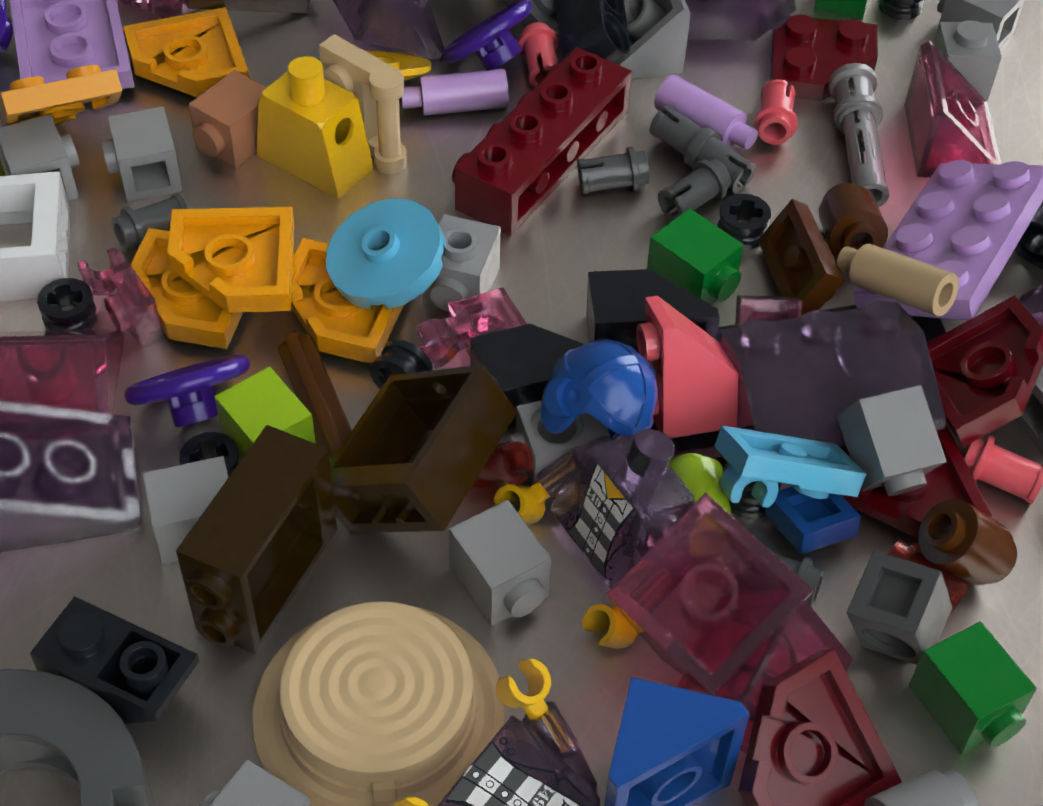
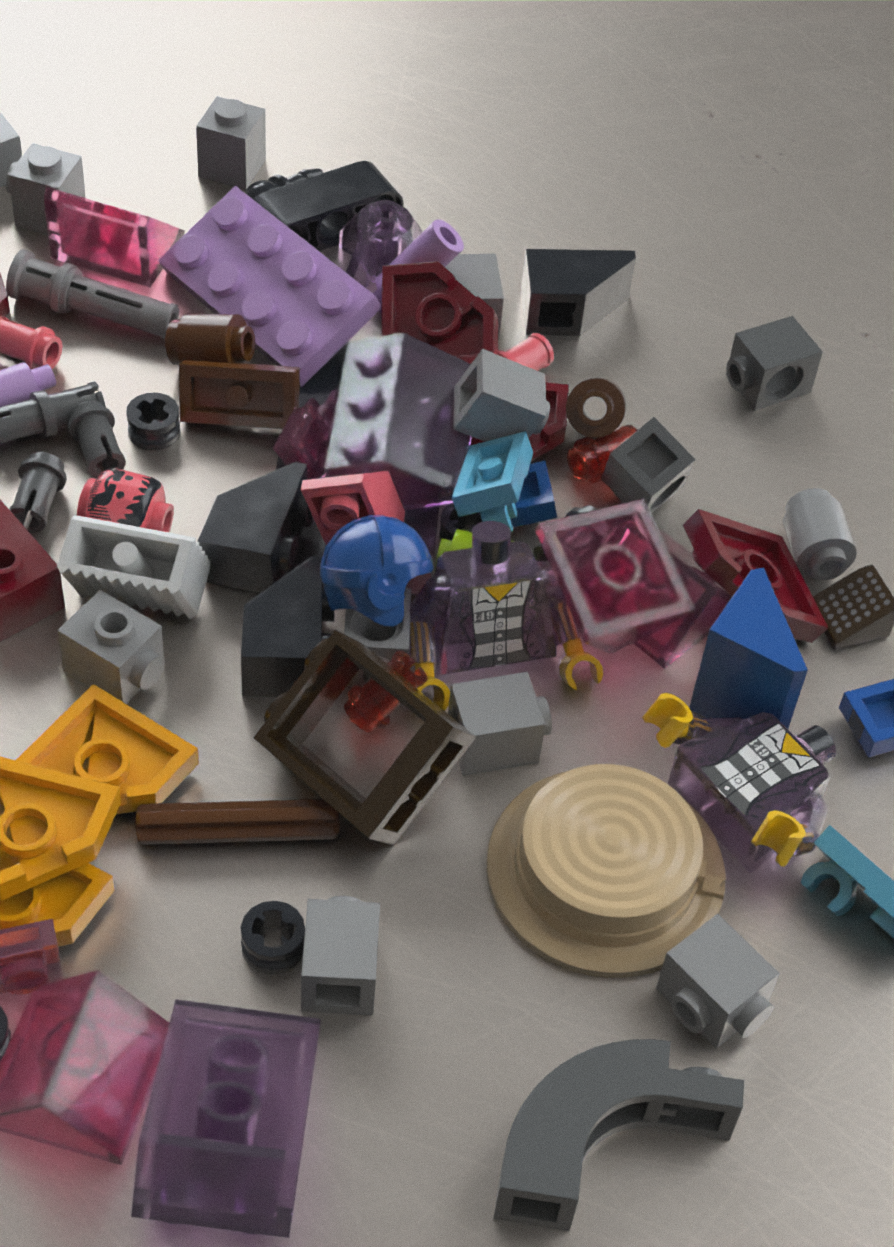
camera: 75 degrees left, 0 degrees up
black slope [30,596,200,724] -> none
dark purple piece [124,355,250,427] -> none
dark brown window [176,425,337,654] -> none
lime brick [214,366,316,460] -> none
medium azure plate [326,198,446,310] -> none
black bush [370,339,433,389] -> none
clear pink plate [416,287,527,369] -> none
green brick [647,208,744,305] -> none
tan cylinder [837,243,959,316] -> none
green brick [908,621,1037,754] -> none
none -> white brick [57,515,211,619]
none -> coral head [77,468,174,532]

